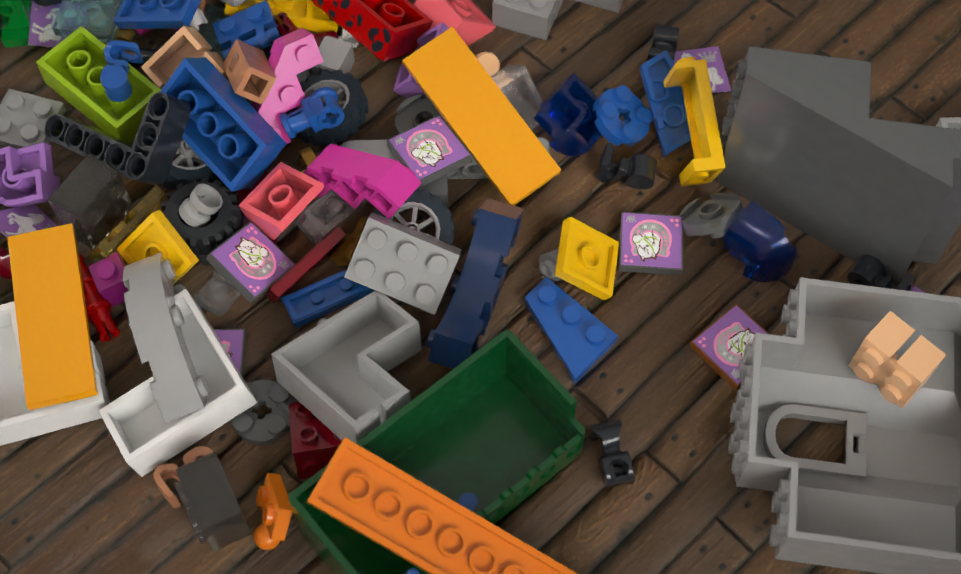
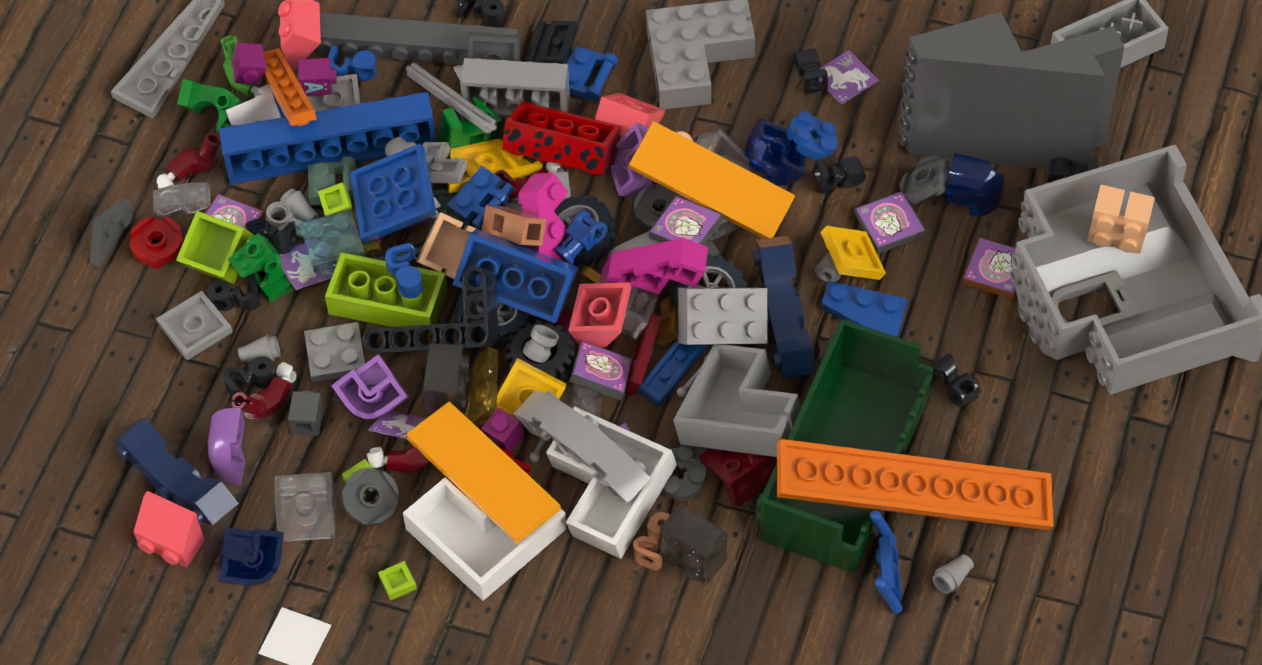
camera: 25 degrees left, 5 degrees down
orange plate [253,473,293,550] -> none
blue wing [639,50,691,158] -> none
yellow panel [663,57,726,187] -> none

